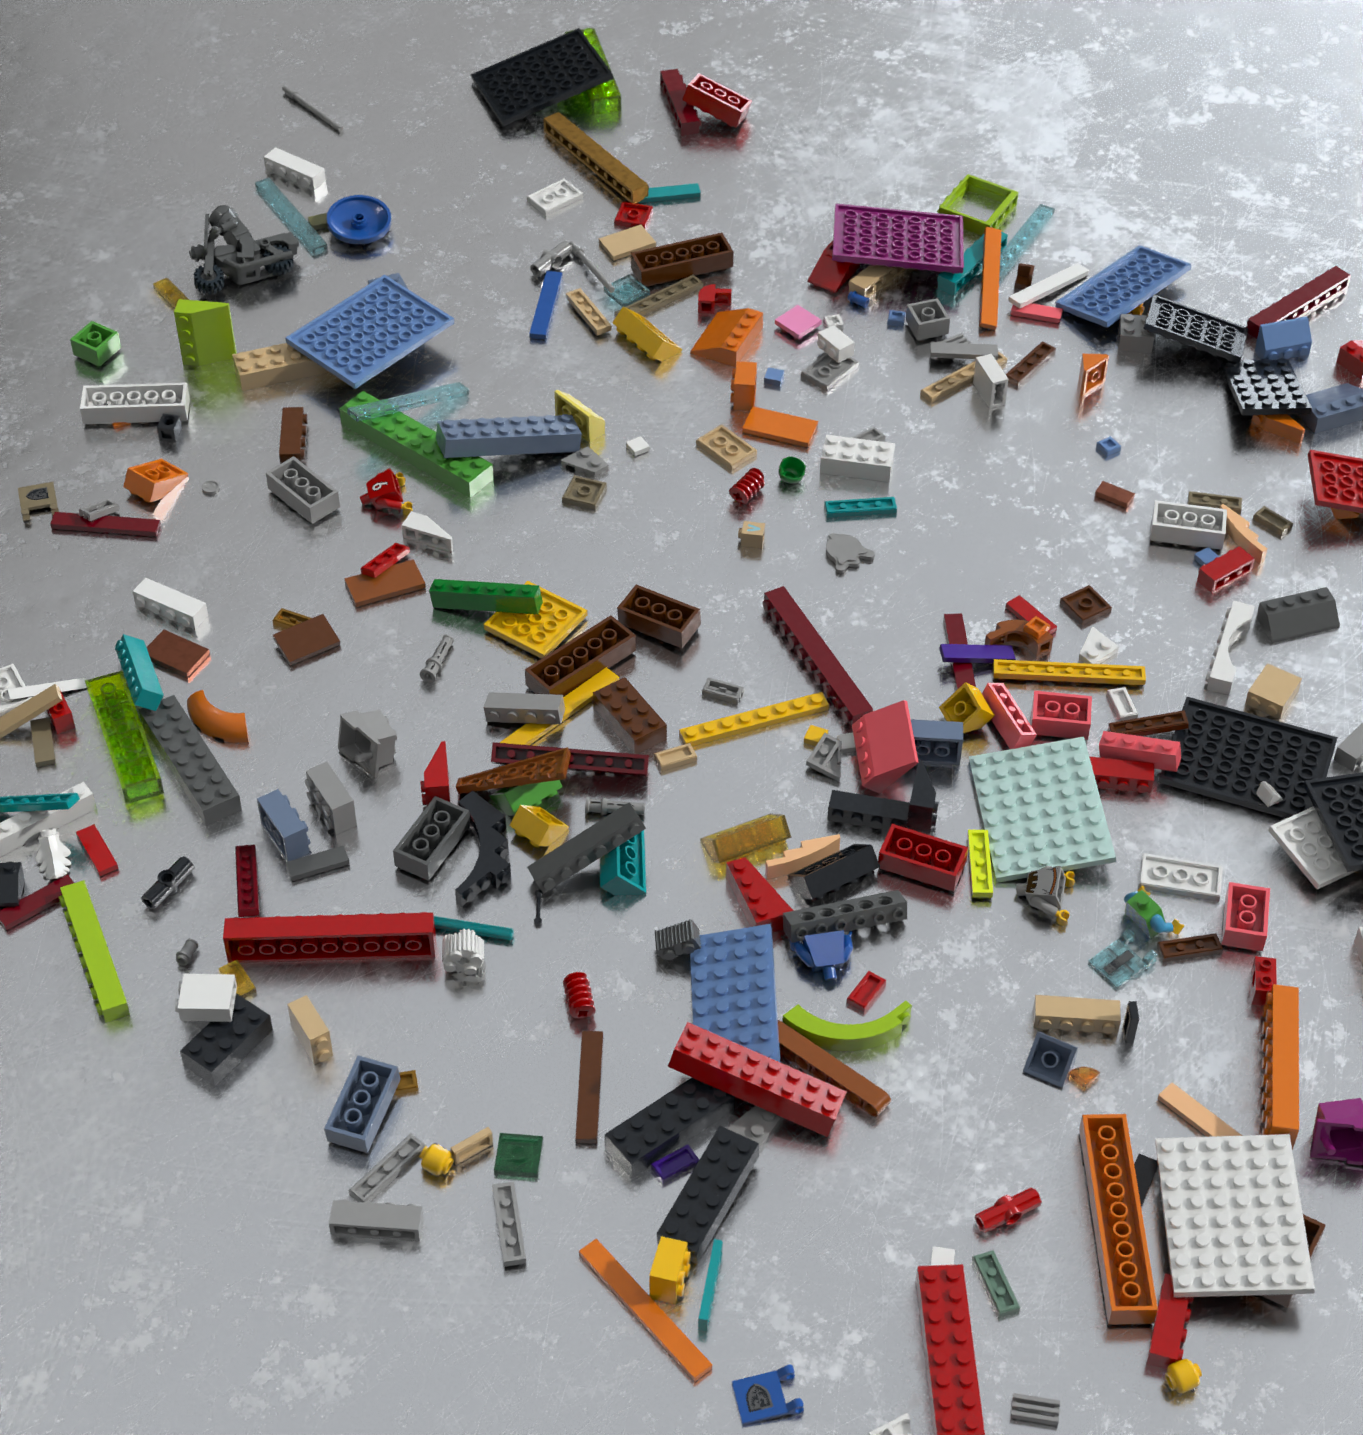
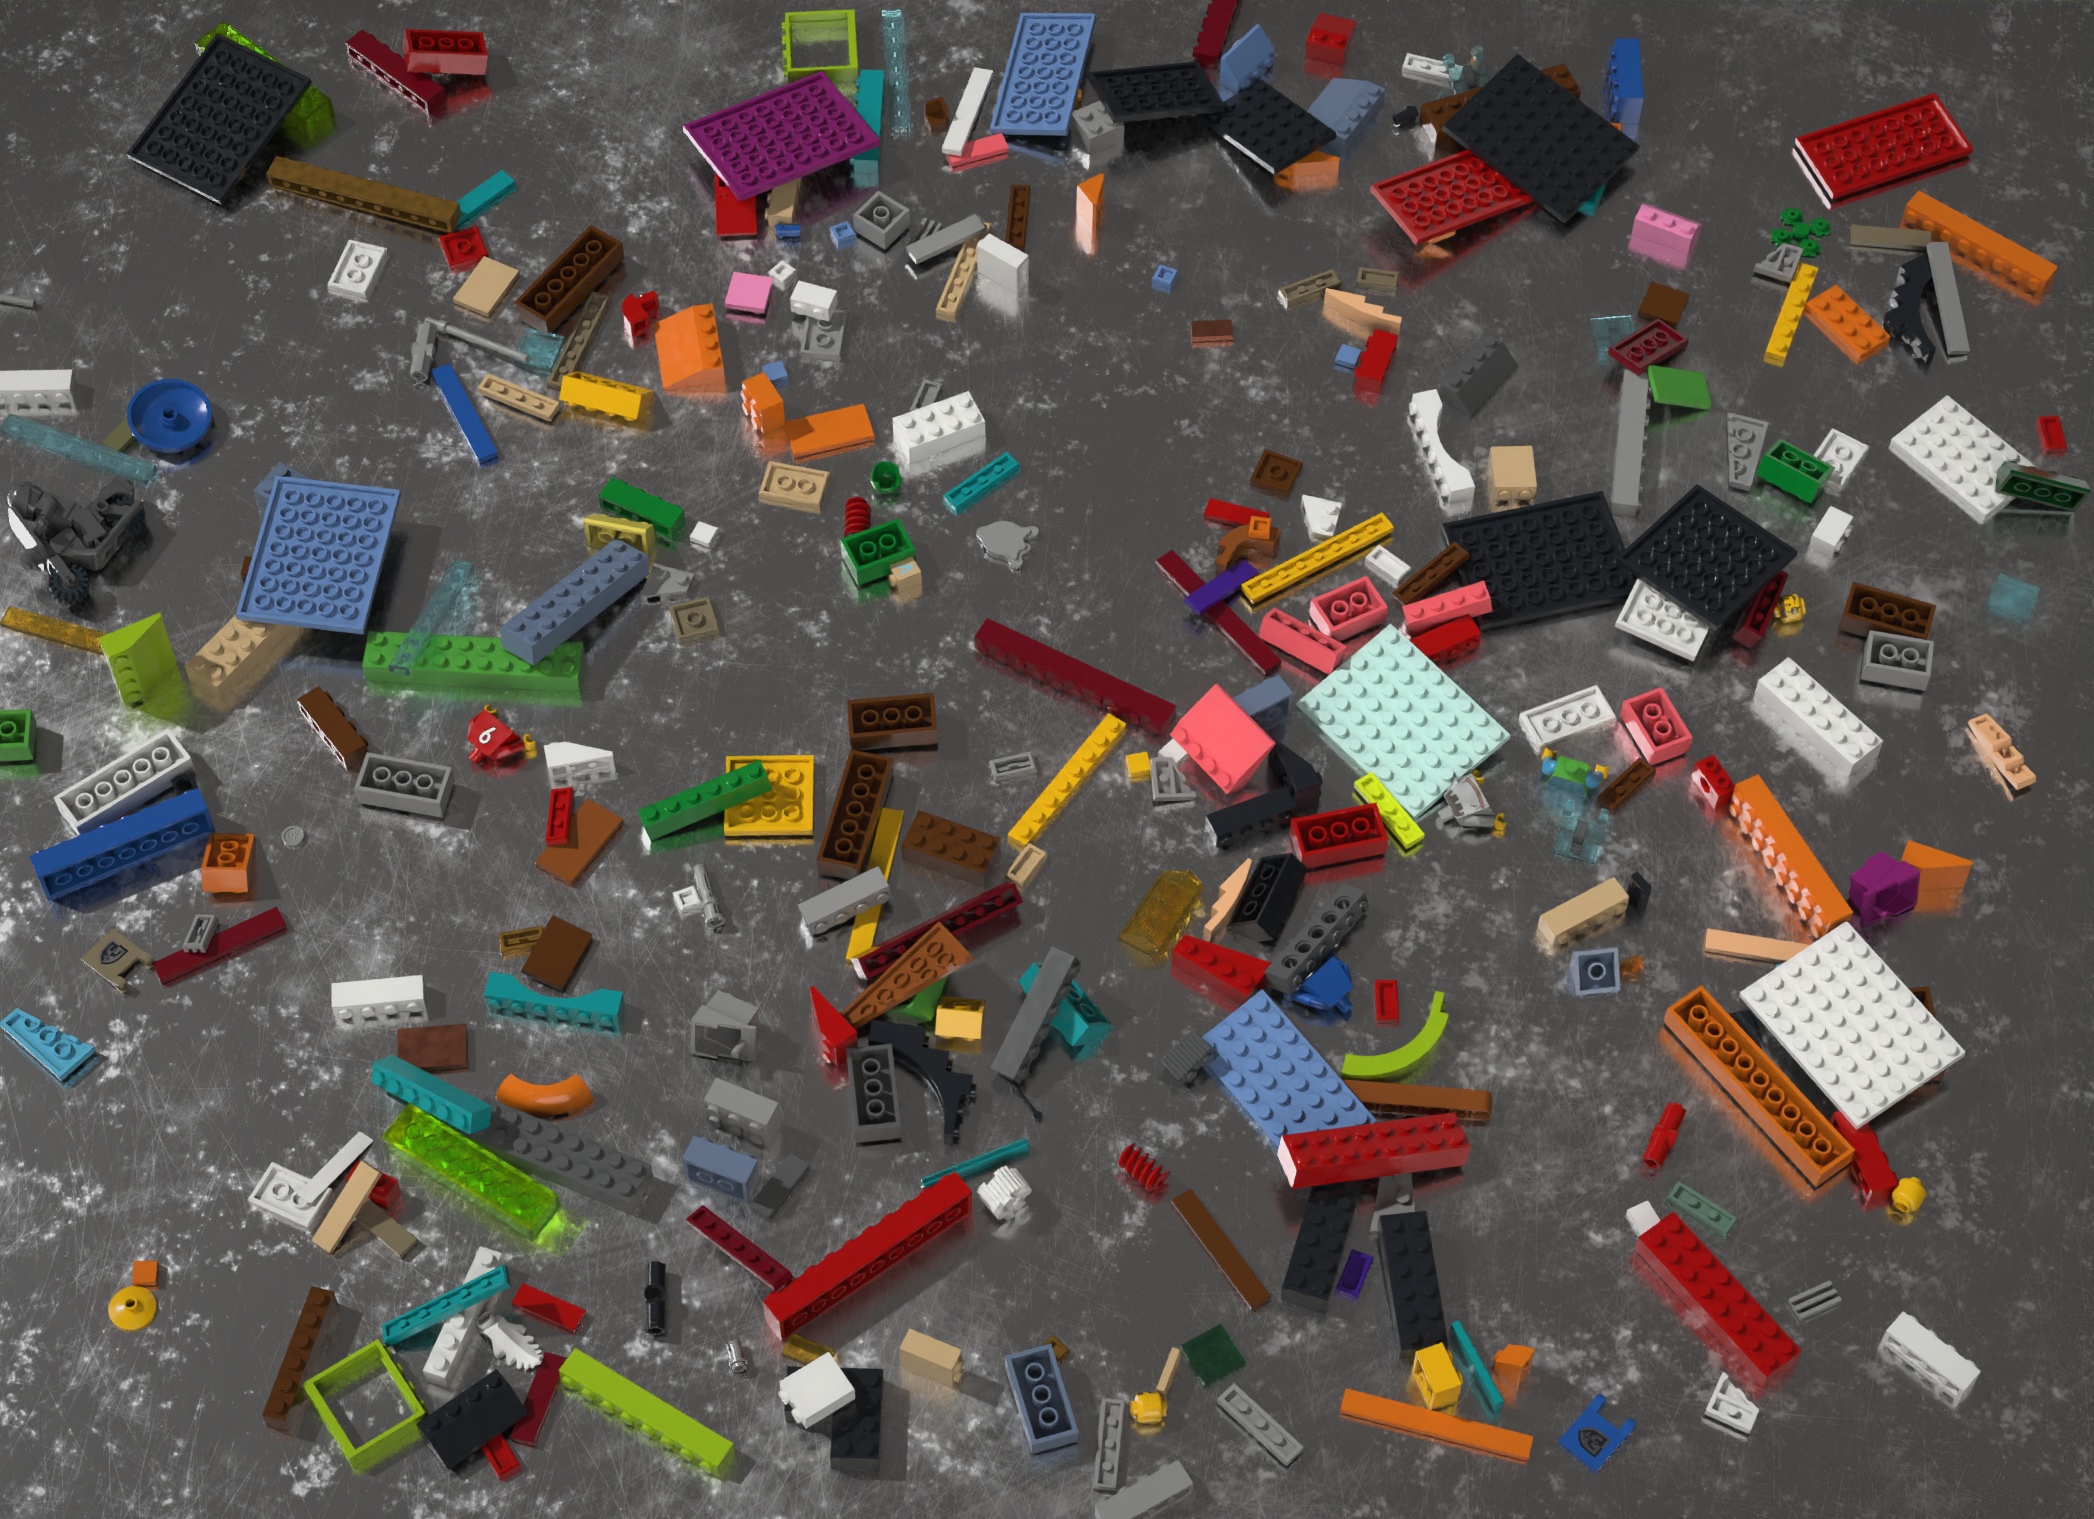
camera: 35 degrees left, 10 degrees up
light grey pin [585,796,645,816] -> none
yellow slope [939,682,995,733] -> none
orange tile [979,227,1002,330] -> none
white brick [1150,500,1227,550] -> none
white slope [1256,781,1282,807] -> none
none -> blue brick [29,788,215,899]
none -> teal arch [484,972,625,1026]
none -> green brick [598,477,685,540]
none -> white tile [673,885,701,914]
none -> green brick [840,518,916,586]
none -> orange slope [1493,1344,1535,1387]

